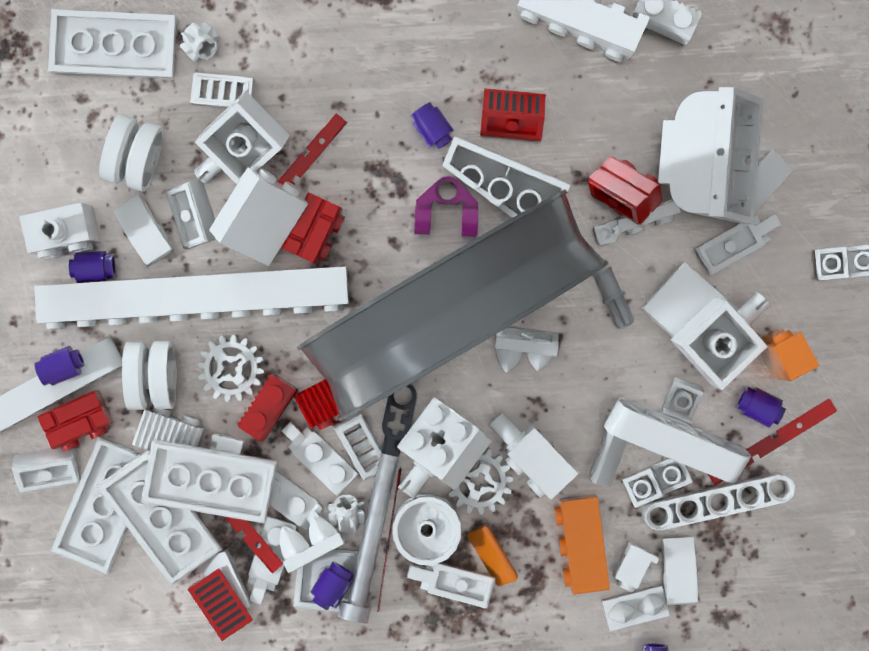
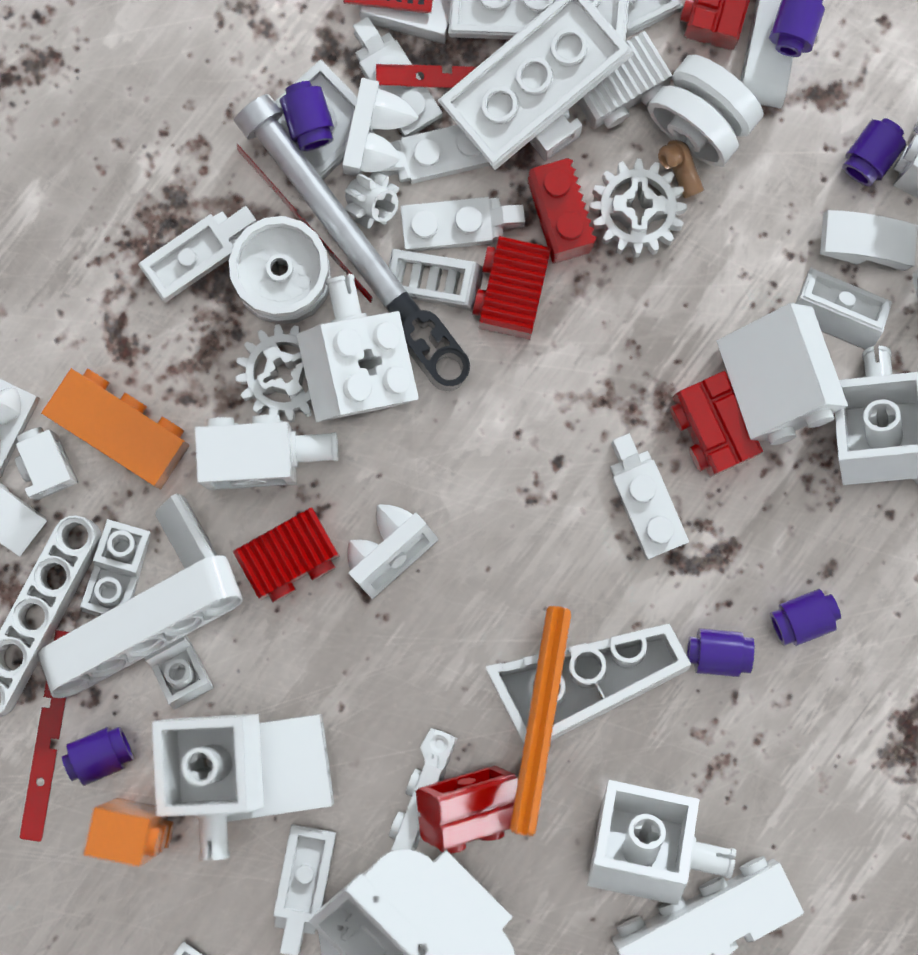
camera: 125 degrees right, 5 degrees down
white brick [34,267,350,329] -> none
red piece [277,113,347,185] -> none
dark grey wheel [297,189,609,421] -> none
magenta piece [414,176,479,237] -> none
orange slope [467,523,518,586] -> none
red panel [480,88,546,141] -> none
light grey axle [593,267,634,329] -> none
none -> red brick [232,507,340,603]
none -> orange axle [510,606,571,836]
none -> white brick [587,780,736,905]
none -> white hinge [610,433,689,560]
none -> medium nougat arm [658,140,704,199]
none -> dark purple brick [770,589,841,646]

